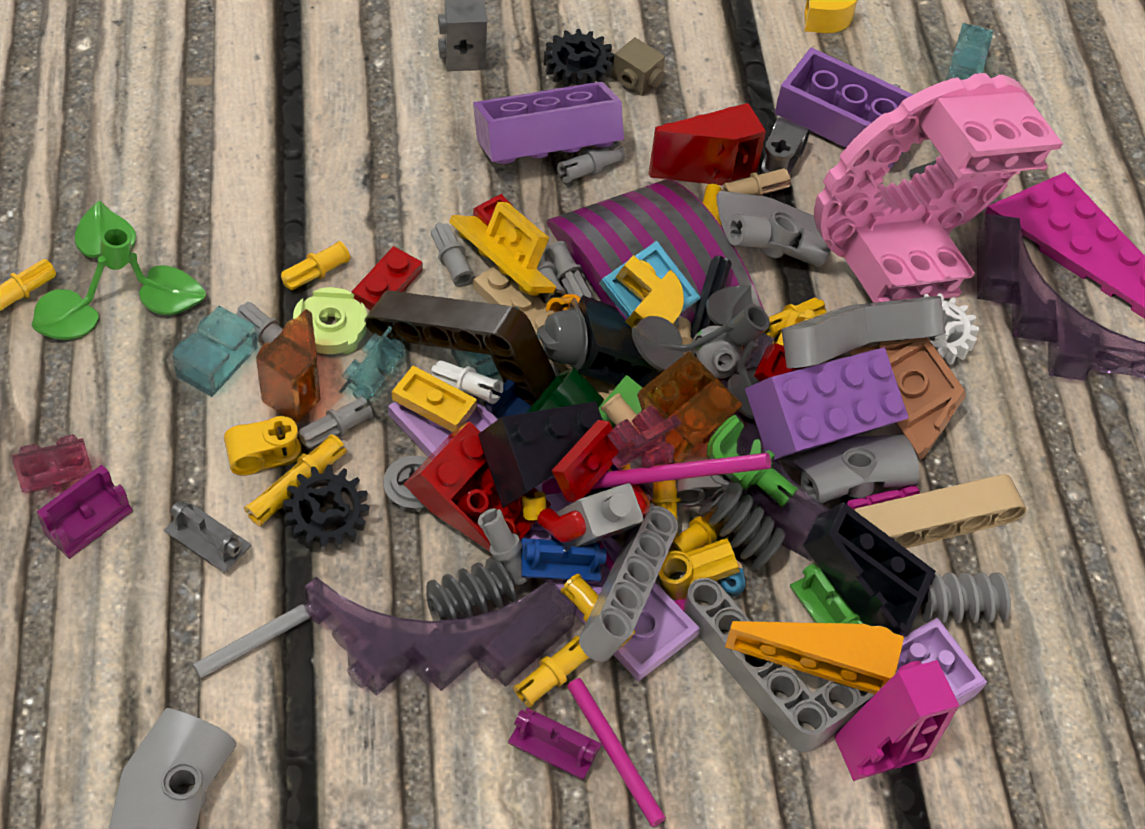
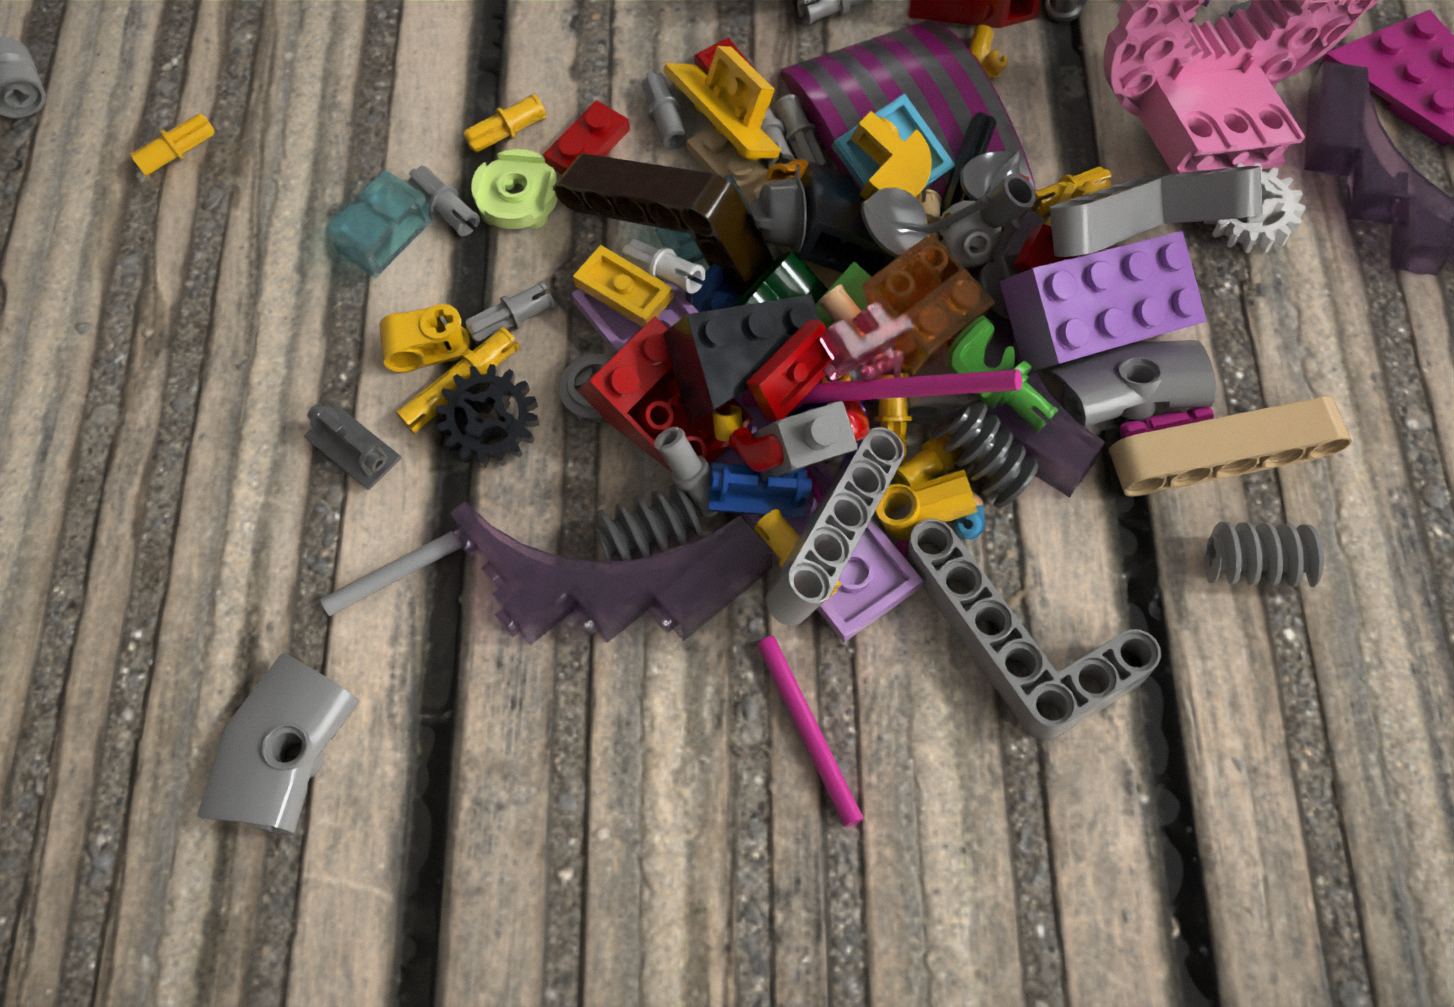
camera: 15 degrees right, 10 degrees up
clear pink hips [12,434,92,493] -> none
bright green plant [32,201,206,340] -> none
magenta hinge [36,464,133,559] -> none
clear orange slope [256,309,321,424] -> none
clear light blue hinge [338,326,404,399] -> none
magenta hinge [508,708,602,780] -> none
yellow pin [513,636,589,708] -> none
light grey panel [716,191,831,268] -> none
tan axle [722,168,791,196] -> none
light orange slope [725,621,904,695] -> none
bright green hinge [790,563,863,624] -> none
black wedge [803,502,936,637] -> none
dark pink wedge [834,660,960,781] -> none
nougat wing [848,337,966,460] -> none
lavender brick [896,618,987,706] -> none

